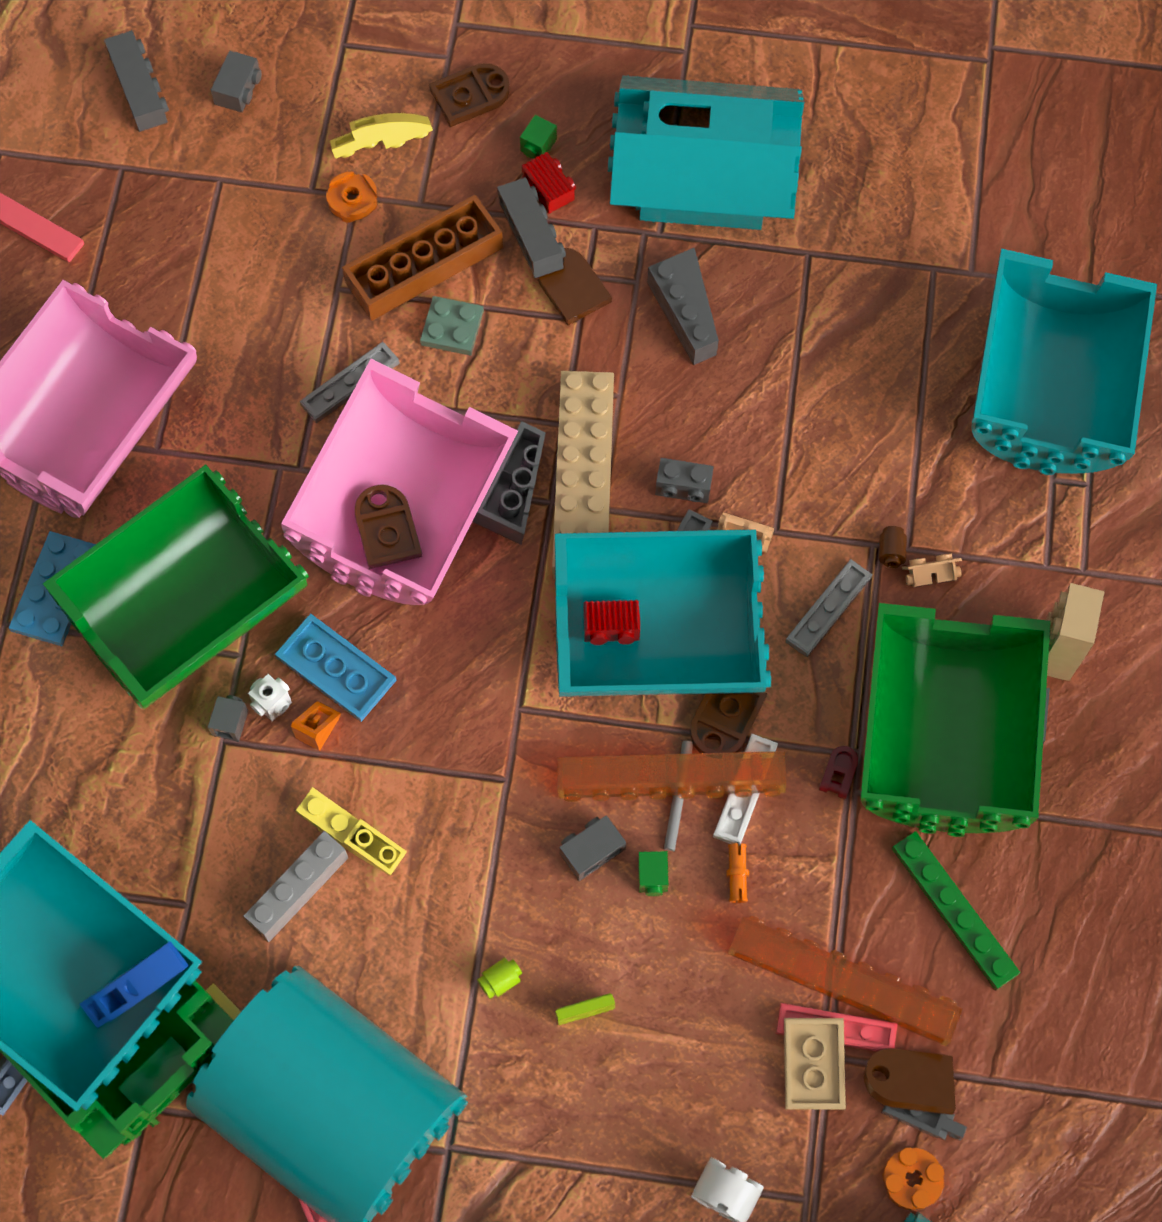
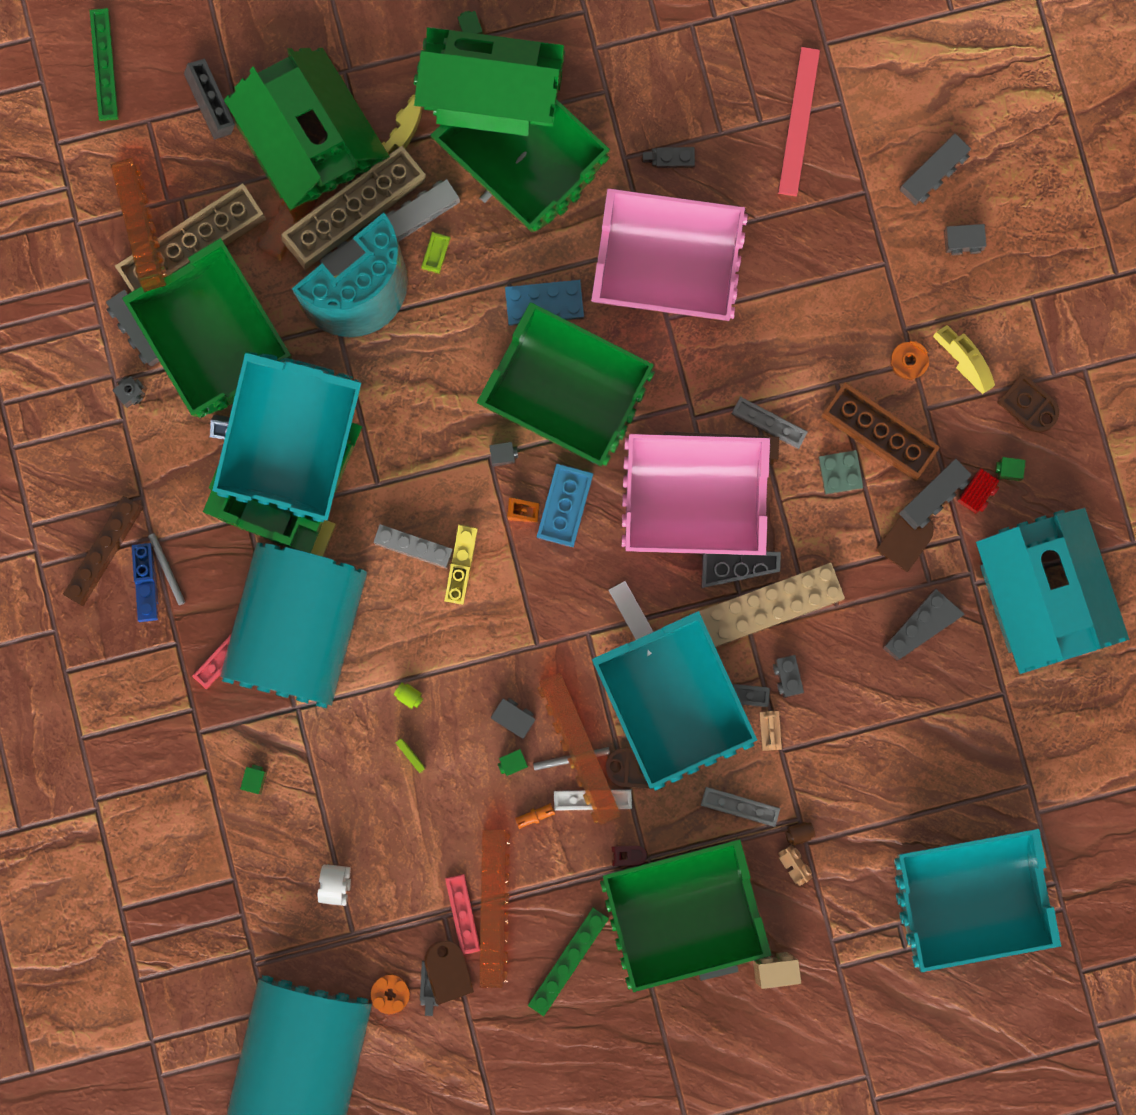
camera: 70 degrees right, 15 degrees up
blue slope [79,941,189,1028] -> none
white brick [248,674,292,721] -> none
reddish brown tile [355,485,422,569] -> none
red brick [583,600,640,645] -> none
tan tile [784,1018,846,1109] -> none
none -> white tile [608,581,653,656]

